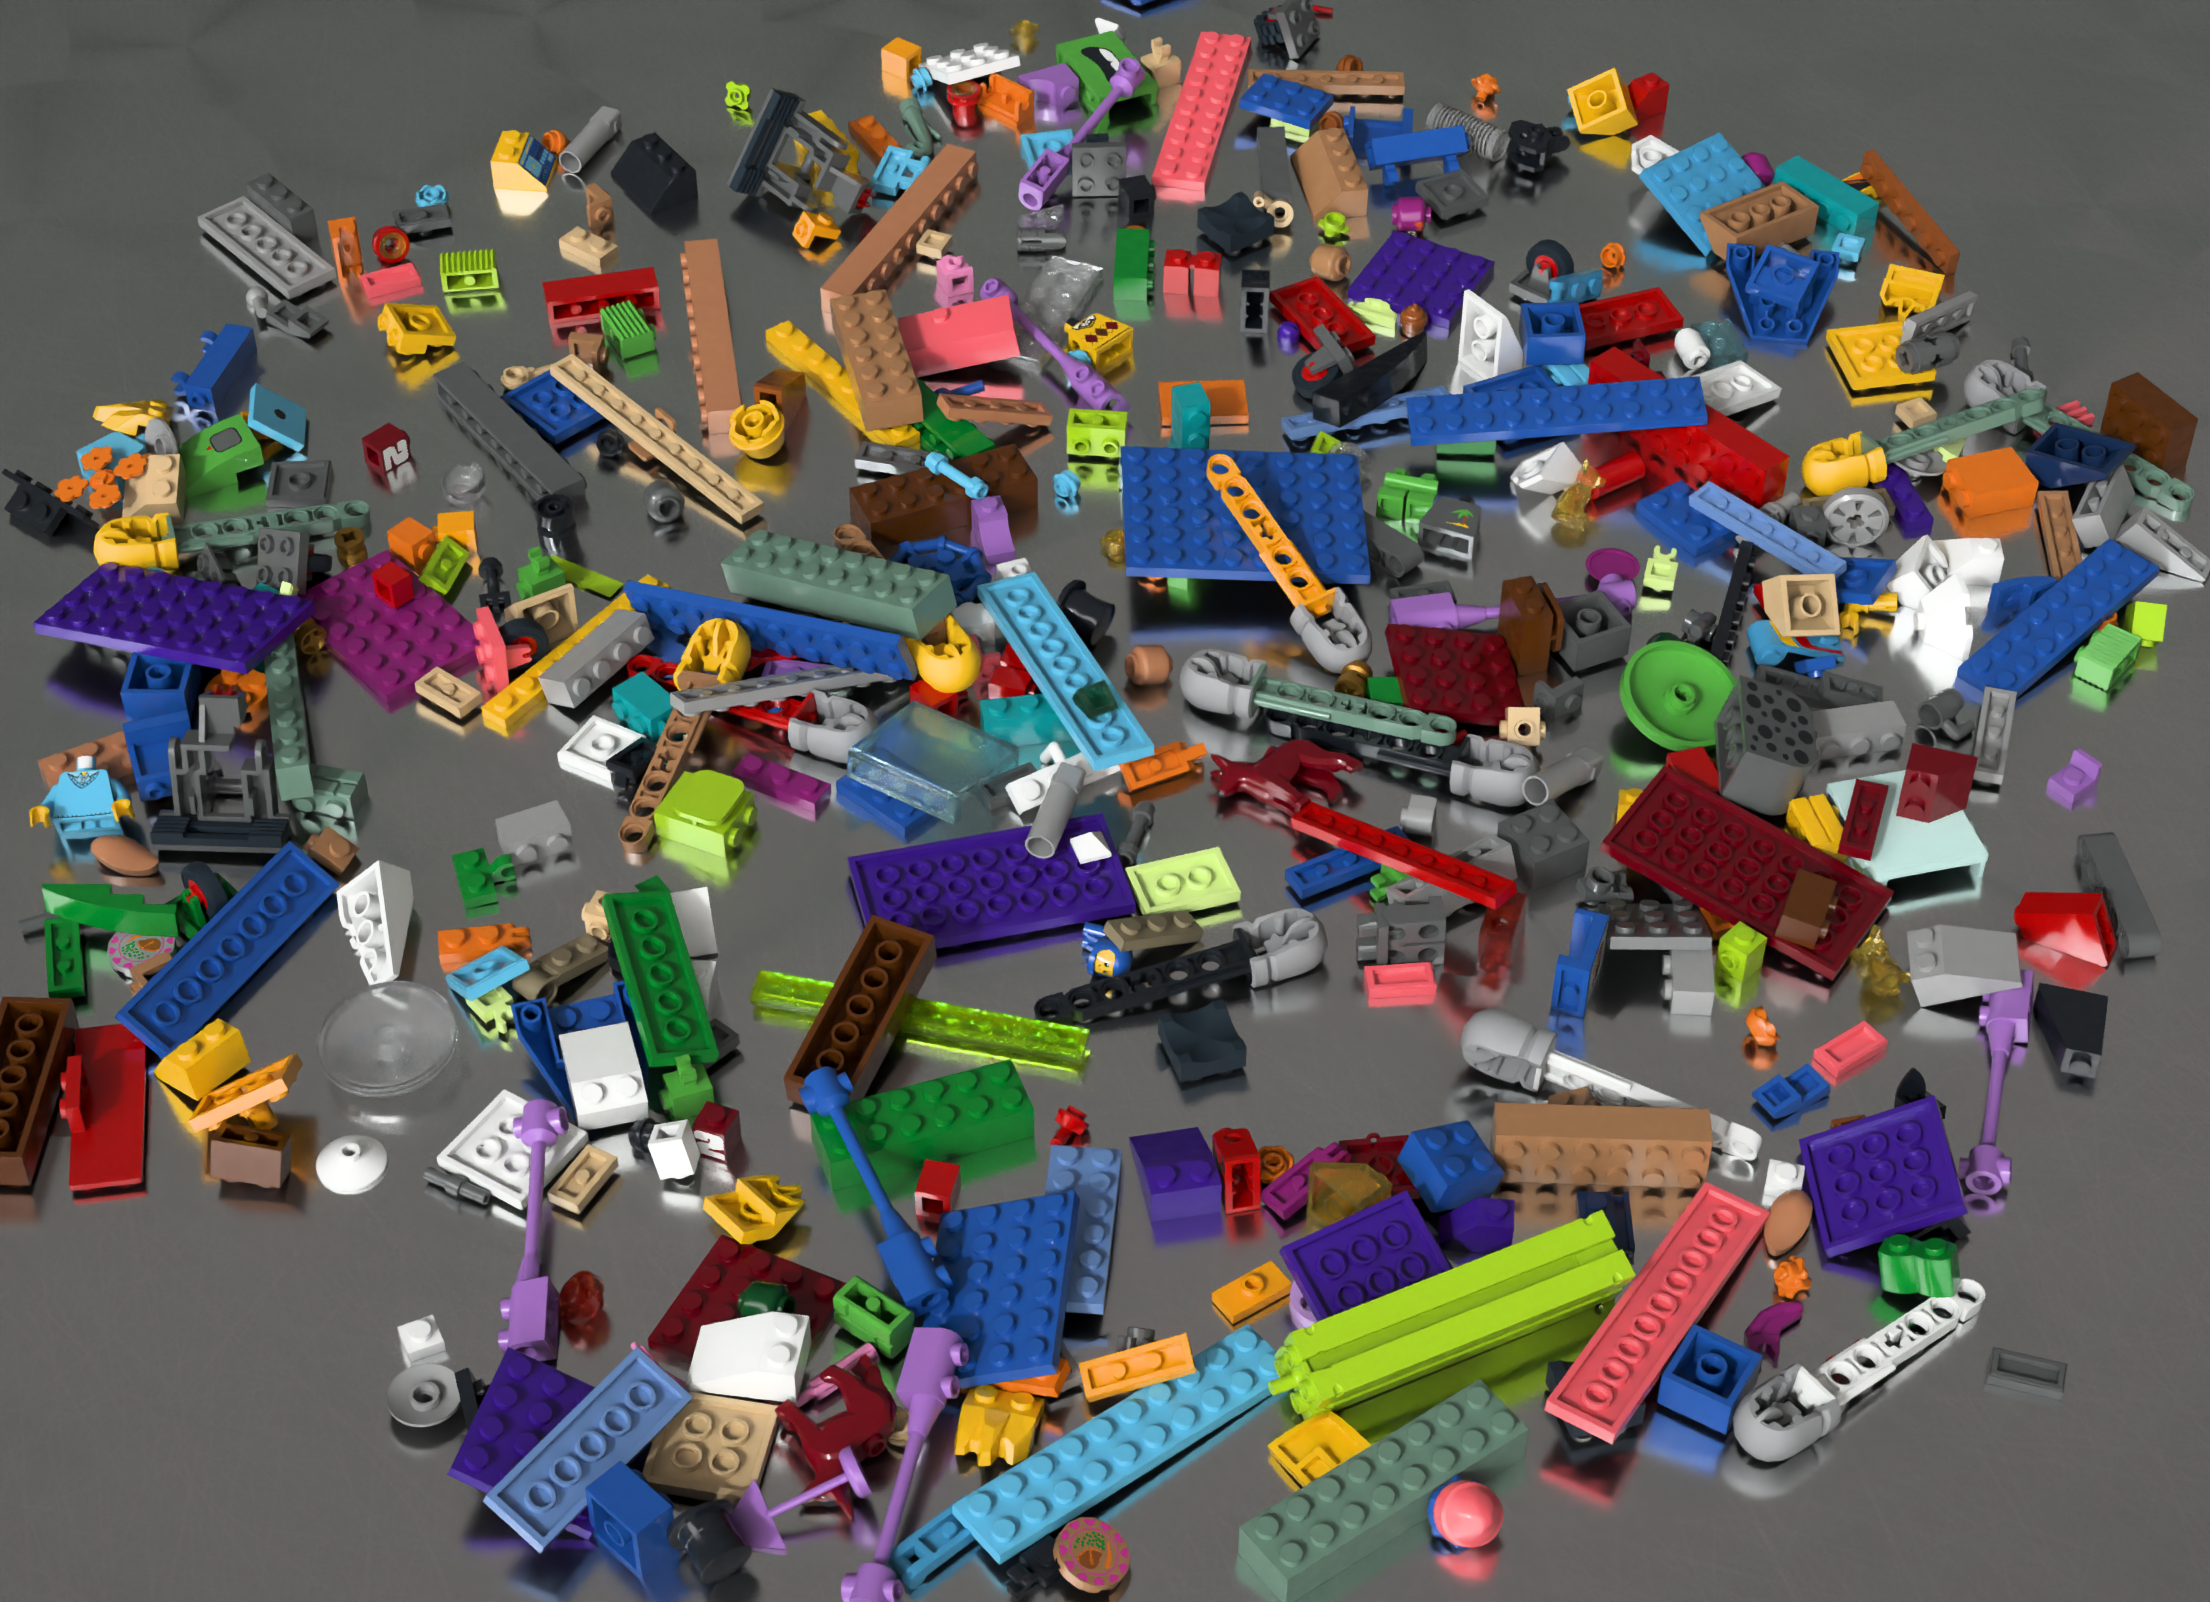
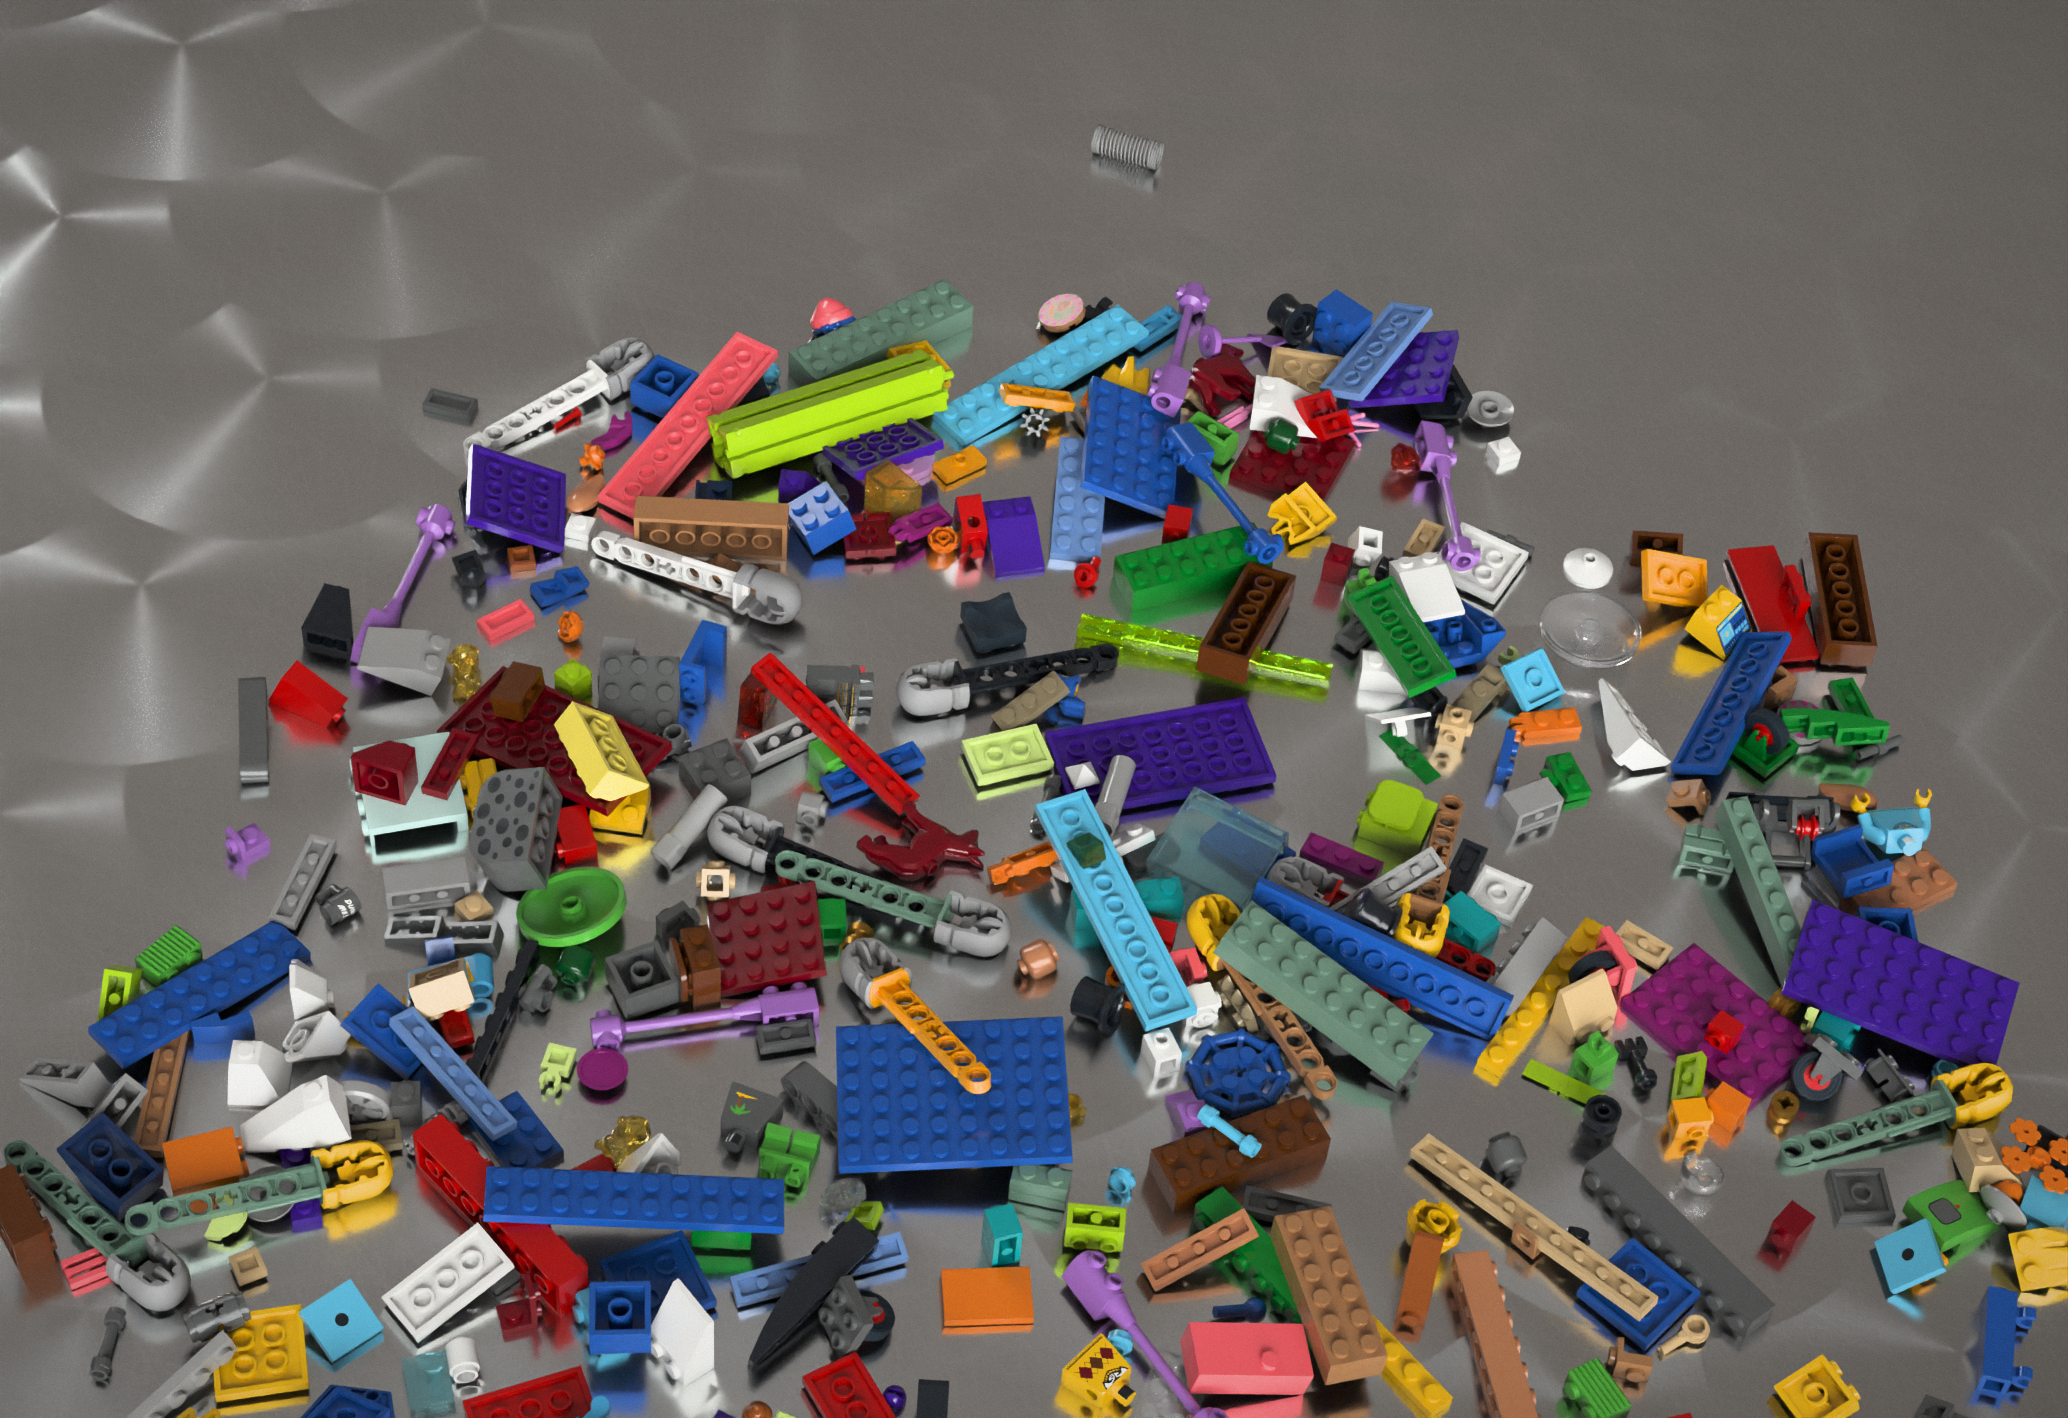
camera: 175 degrees right, 5 degrees up
green brick [1878,1234,1961,1298] -> none
none -> white wedge [240,1075,352,1153]
none -> medium azure tile [298,1279,384,1364]
none -> light yellow slope [554,701,649,801]
none -> medium azure plate [763,363,781,384]
none -> red slope [1294,389,1355,442]
none -> black piece [1343,888,1402,937]
none -> blue plate [1493,728,1519,786]

